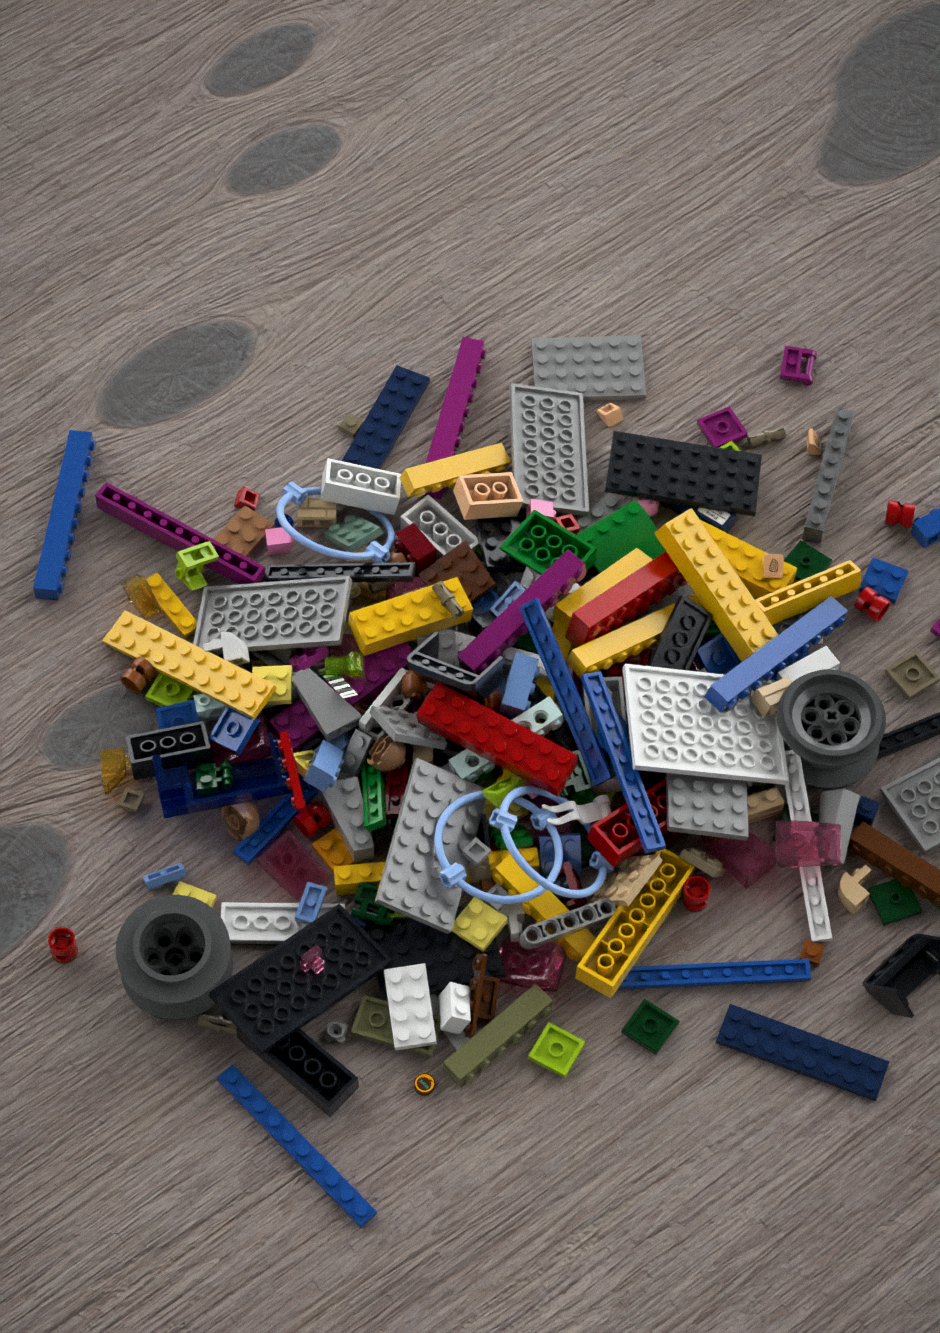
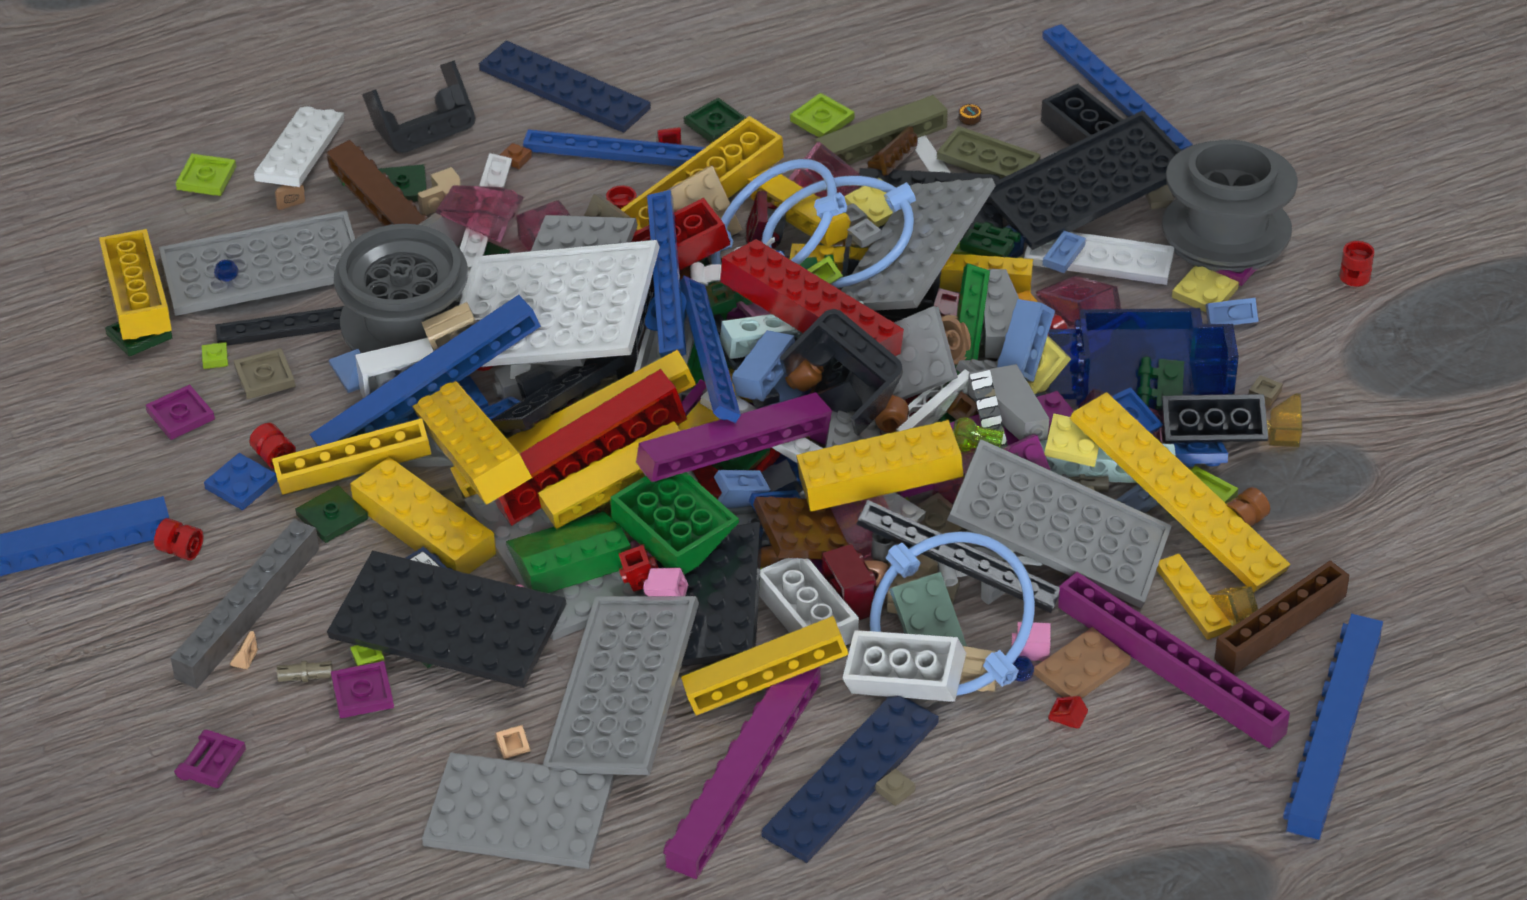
camera: 165 degrees left, 15 degrees down
lime tile [175,541,219,591] -> none
white brick [203,632,250,666] -> none
red plate [277,731,307,814] -> none
clear pink tile [300,944,325,974] -> none
white plate [384,963,437,1051] -> none
dark tan pin [432,581,464,619] -> none
white brick [439,982,471,1034] -> none
light nougat brick [453,472,523,520] -> none
light grey beam [519,898,616,949] -> none
light nougat slope [763,554,784,579] -> none
none -> red slope [656,127,681,145]
none -> reddish brown brick [1214,560,1350,675]

